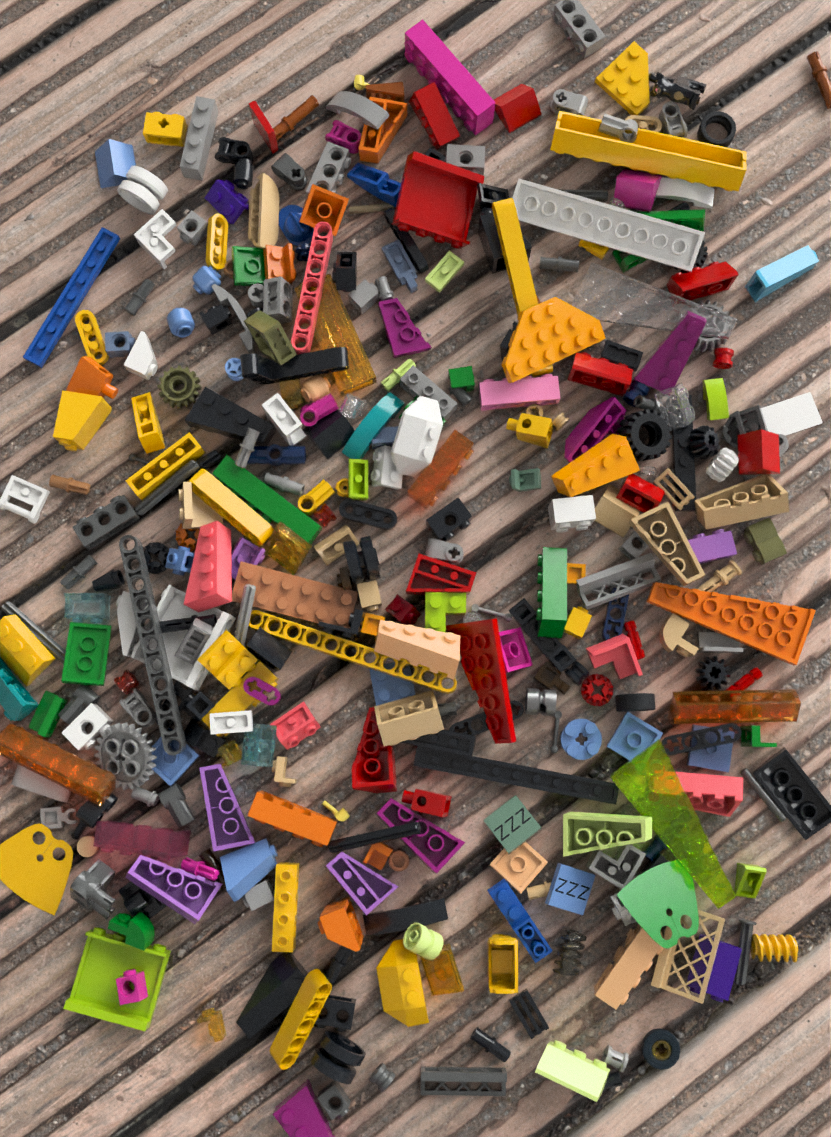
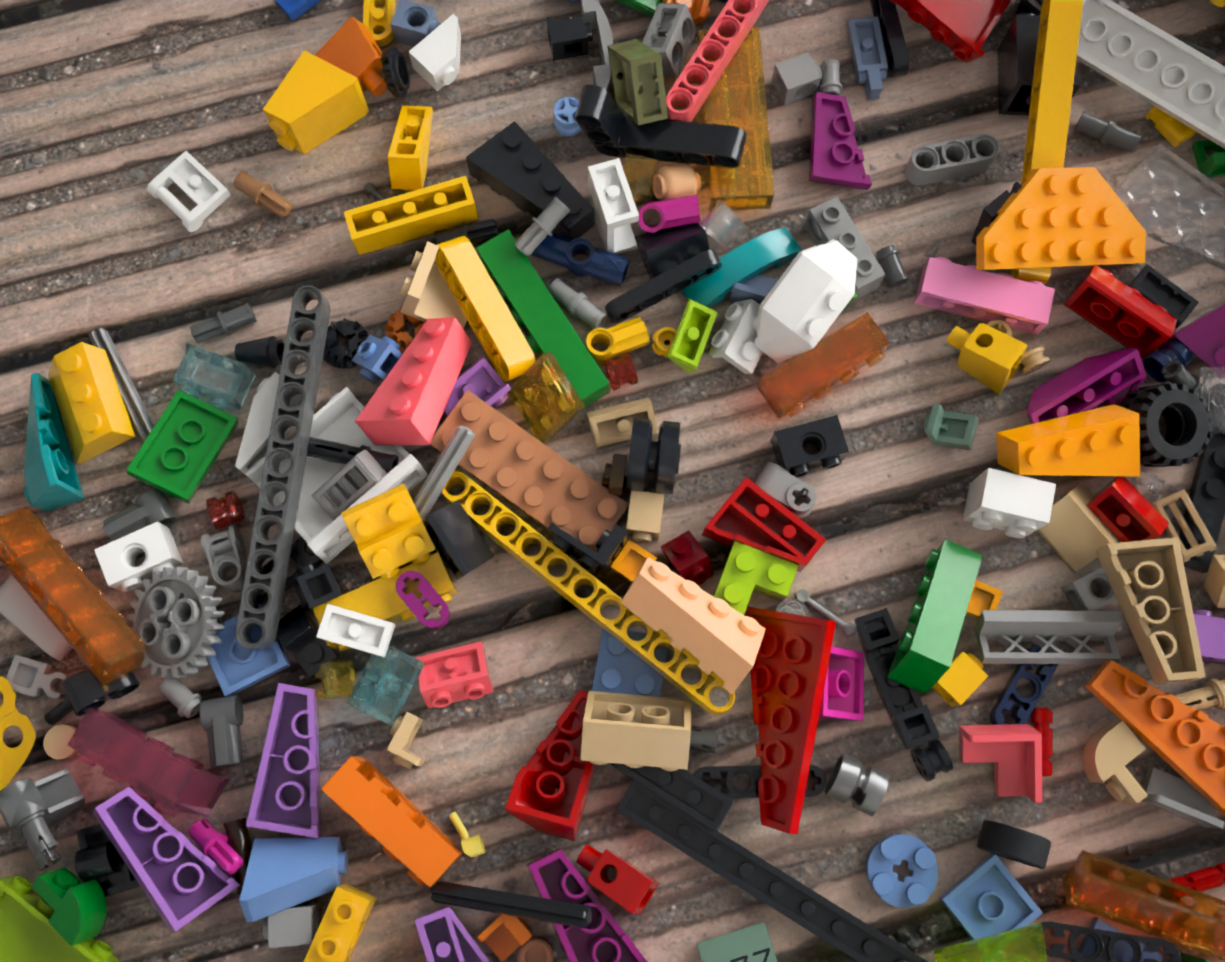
camera: 20 degrees right, 5 degrees down
green panel [29,691,68,737] -> none
dark grey brick [72,495,140,550] -> none
dark grey axle [134,460,200,515] -> none
olive gear [157,365,202,409] -> none
medium blue head [167,308,195,338] -> none
light grey wheel [248,284,264,308] -> none
black brick [332,252,357,292] -> none
black plate [339,499,397,530] -> none
yellowish green axle [380,359,416,392] -> none
yellowish green plate [425,250,464,293] -> none
green panel [448,366,475,392] -> none
dark brown plate [533,662,570,695] -> none
dark grey hinge [550,711,562,753] -> none
red gear [581,674,613,706] -> none
black gear [695,656,731,690] -> none
none -> black gear [381,46,410,98]
none -> black beam [605,250,722,323]
none -> light grey beam [905,134,1000,186]

